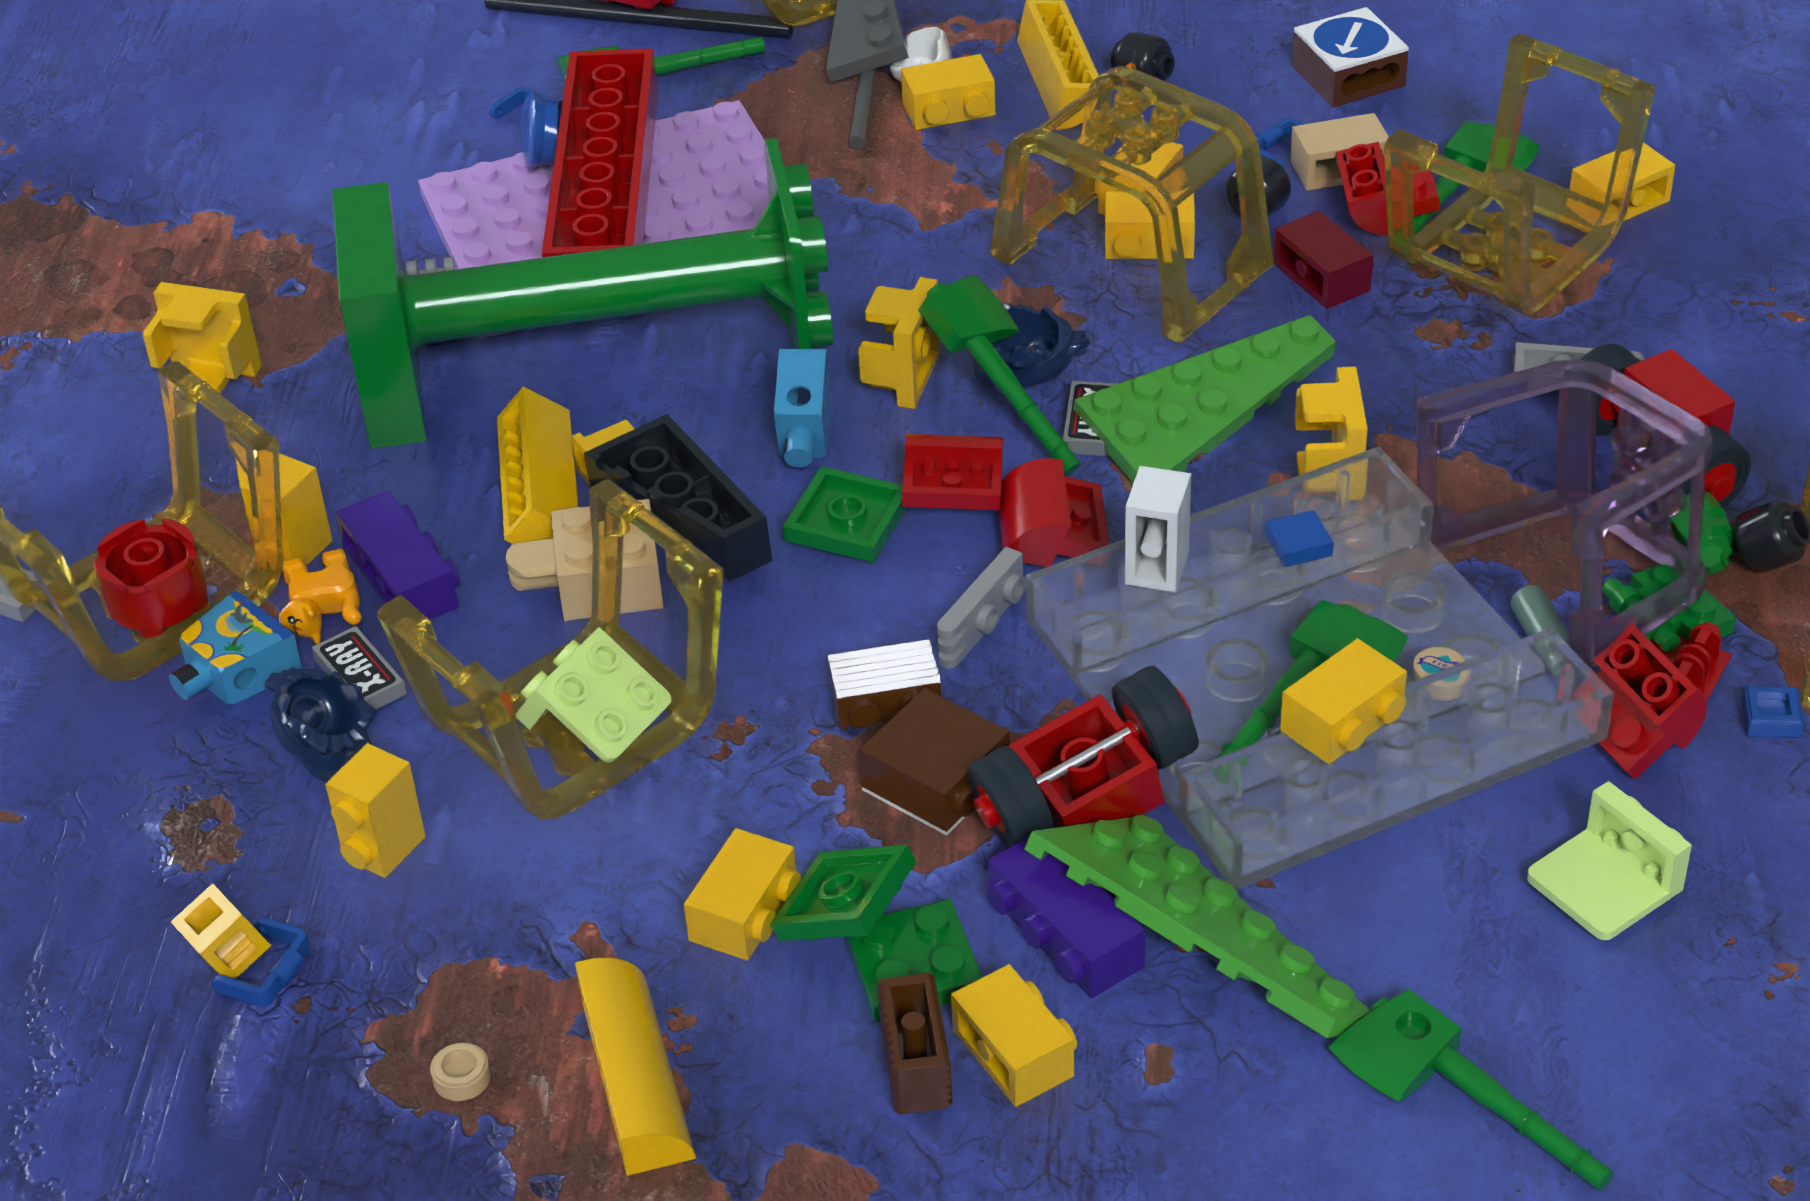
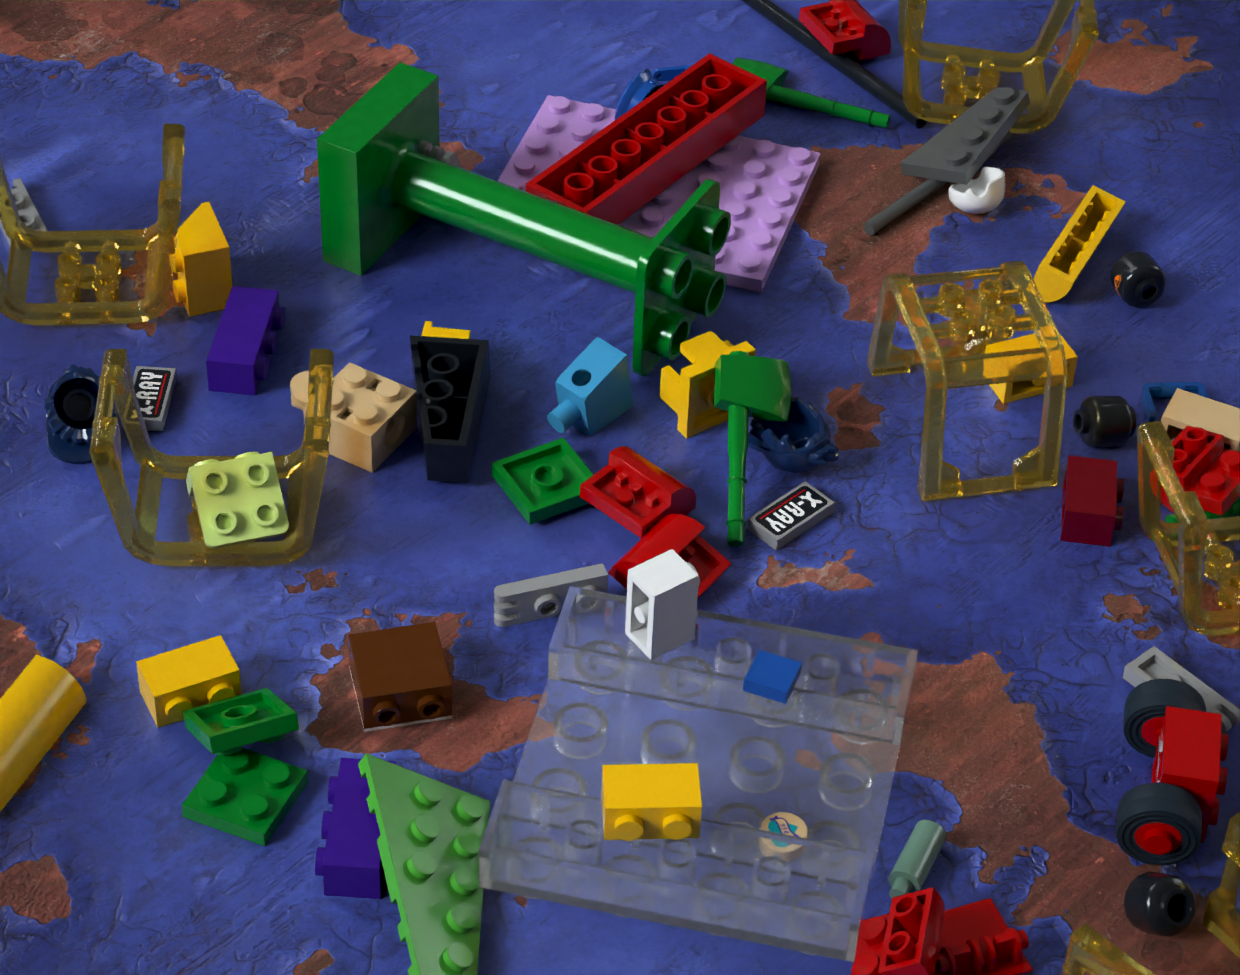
camera: 35 degrees right, 0 degrees up
red brick [94,519,209,638] -> none
yellow panel [143,282,262,396] -> none
dark azure torso [169,590,303,704] -> none
light orange animal [278,549,362,645] -> none
yellow brick [325,743,426,878] -> none
yellow brick [497,386,578,544] -> none
brick [827,639,941,730] -> none
reddish brown brick [877,973,953,1115] -> none
yellow brick [901,54,996,130] -> none
yellow brick [951,964,1077,1107] -> none
brick [967,666,1199,848] -> none
bright green wing [1073,315,1336,483] -> none
yellow brick [1105,191,1195,259] -> none
green piece [1209,600,1408,780] -> none
yellow panel [1295,367,1368,504] -> none
clear purple windscreen [1416,360,1713,667] -> none
green plate [1602,560,1736,653] -> none
green rock [1666,490,1734,575] -> none

